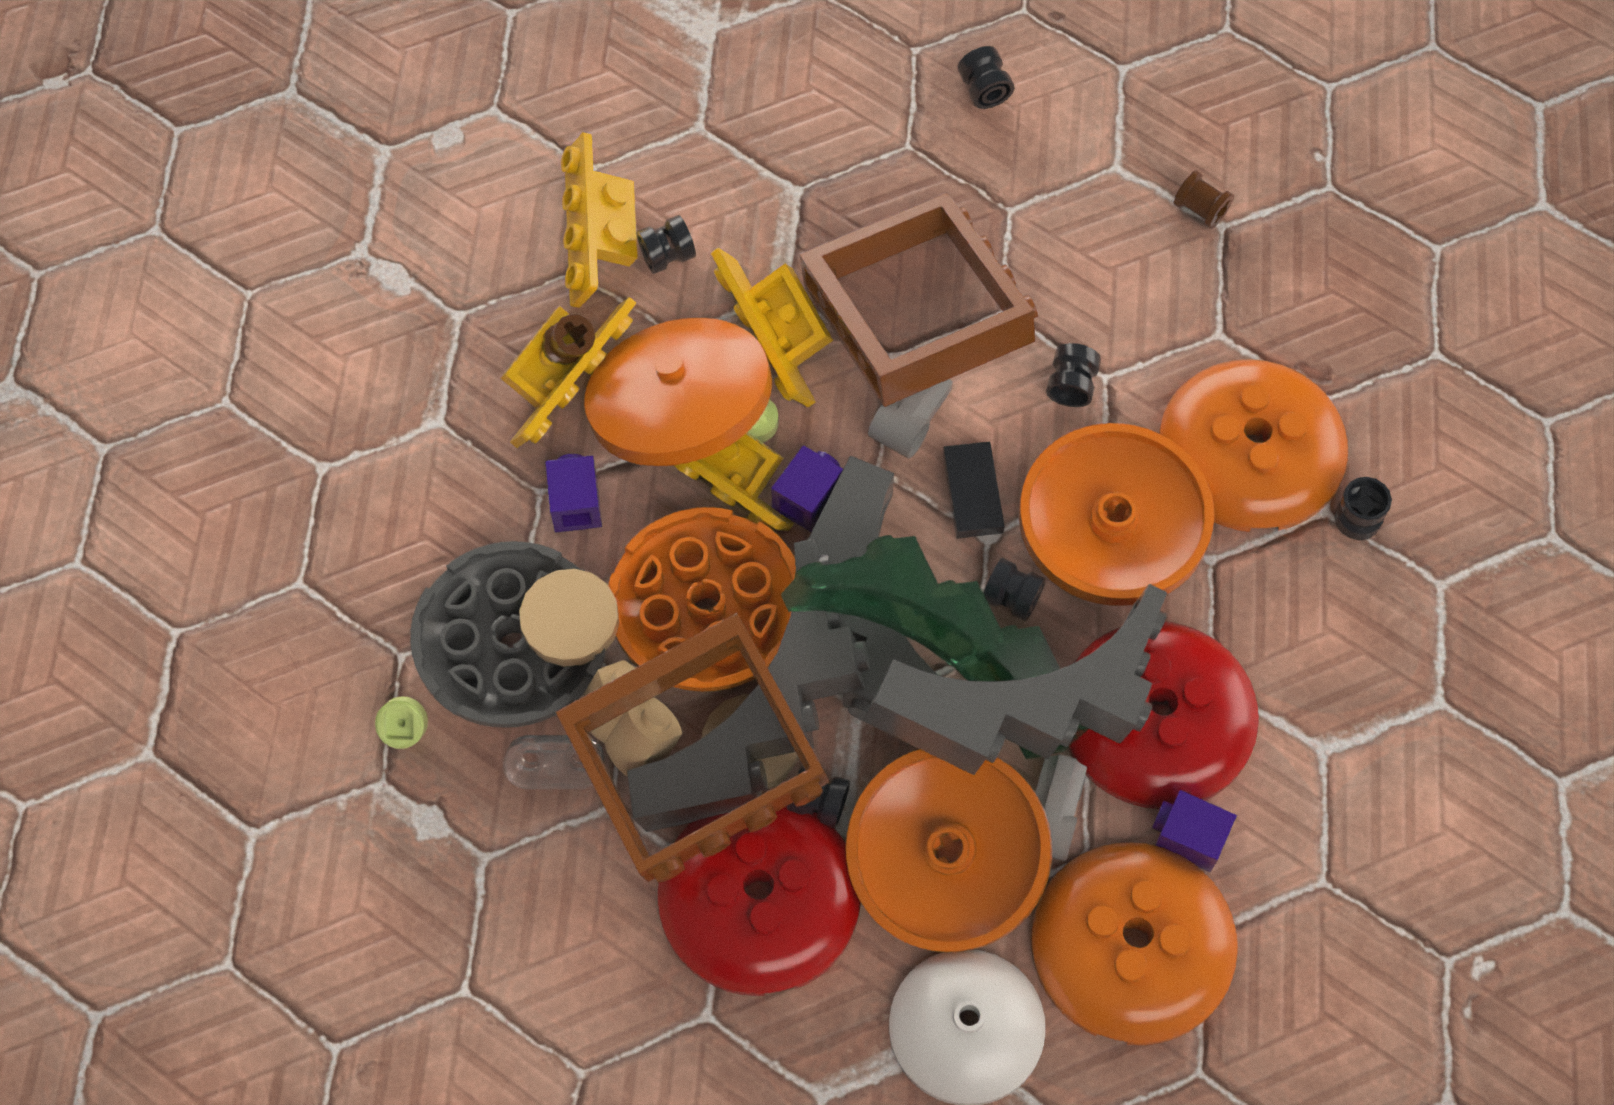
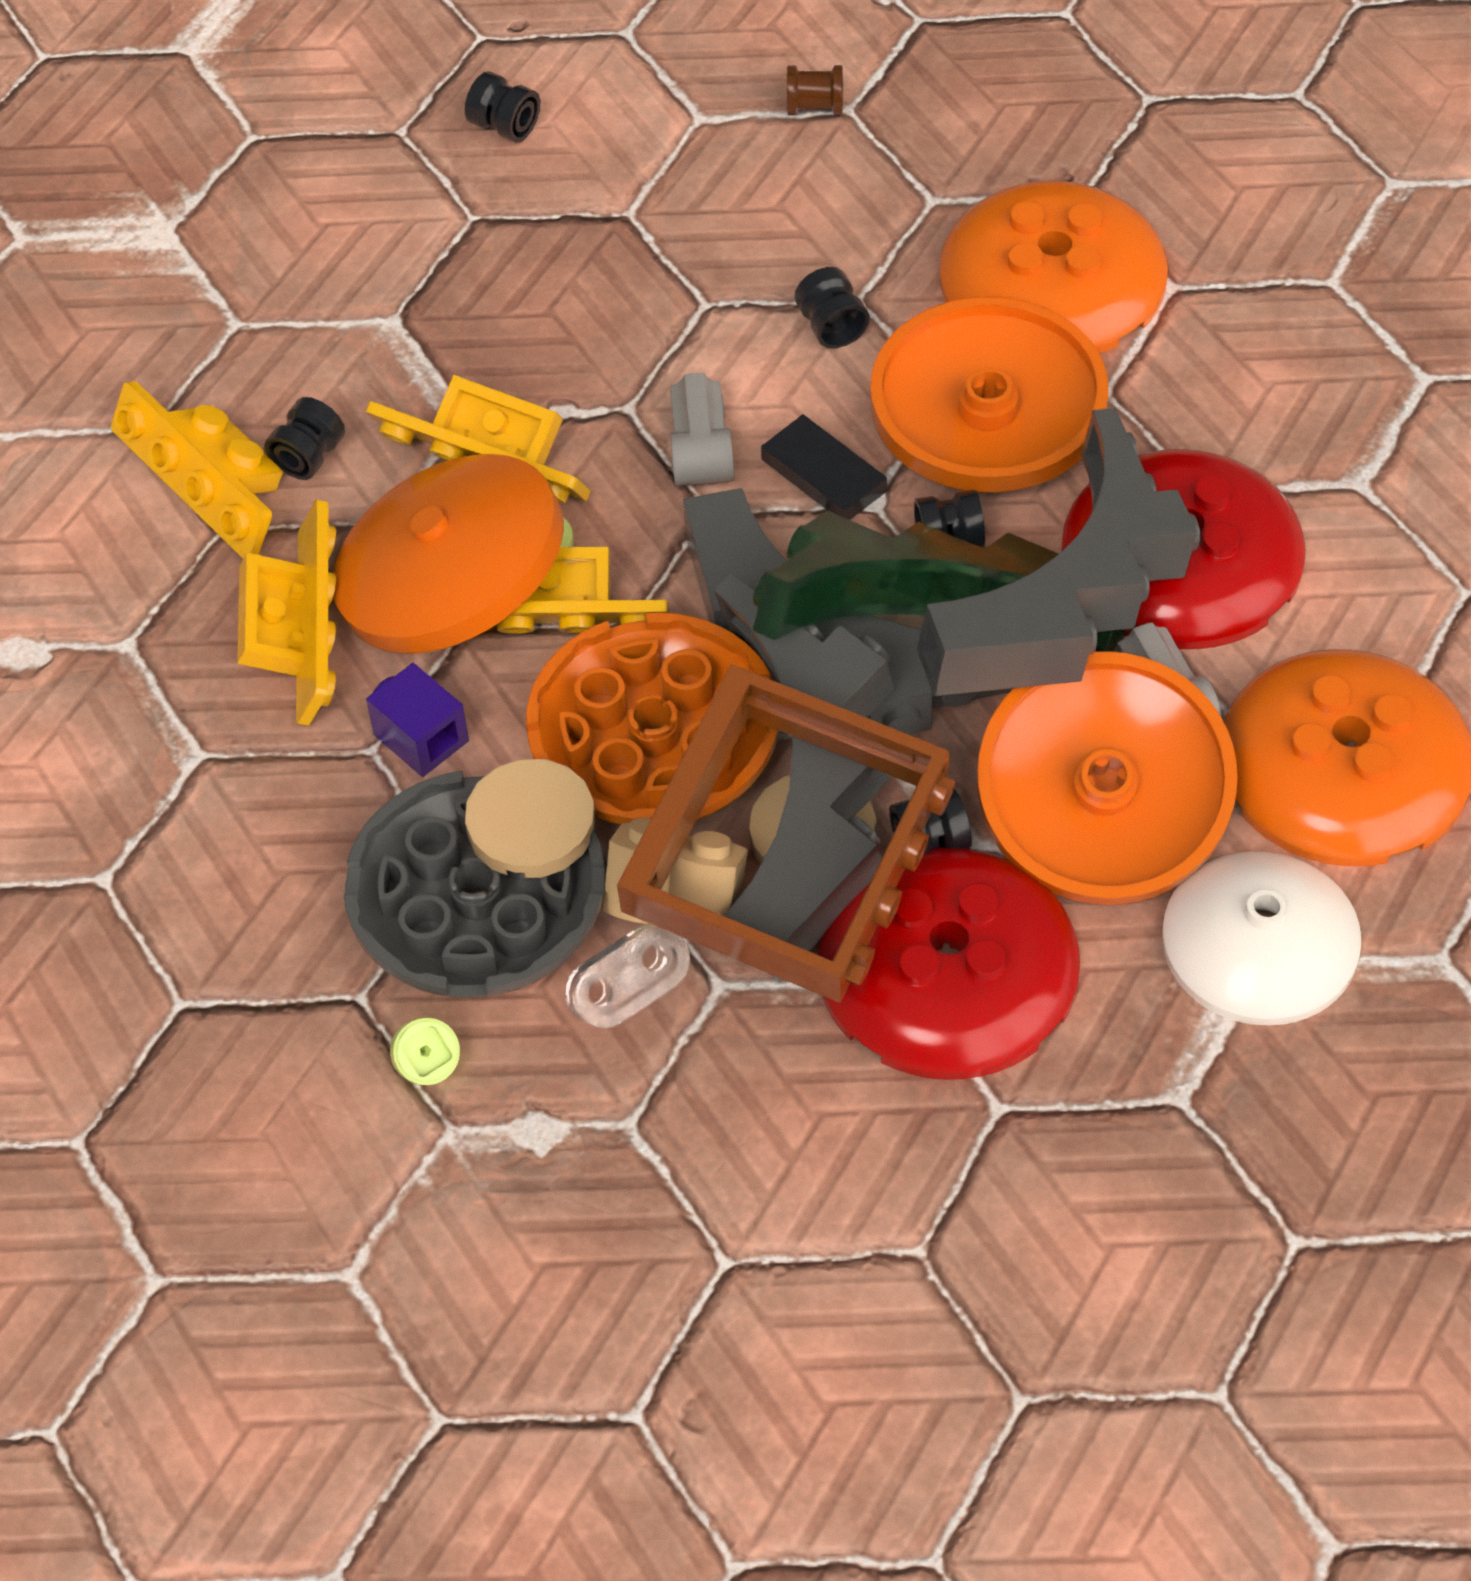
camera: 35 degrees left, 10 degrees down
reddish brown bush [542,314,595,365] -> none
dark purple brick [771,445,843,533] -> none
dark orange window [799,193,1038,407] -> none
dark purple brick [1152,790,1237,872] -> none
black wheel [1334,477,1392,540] -> none

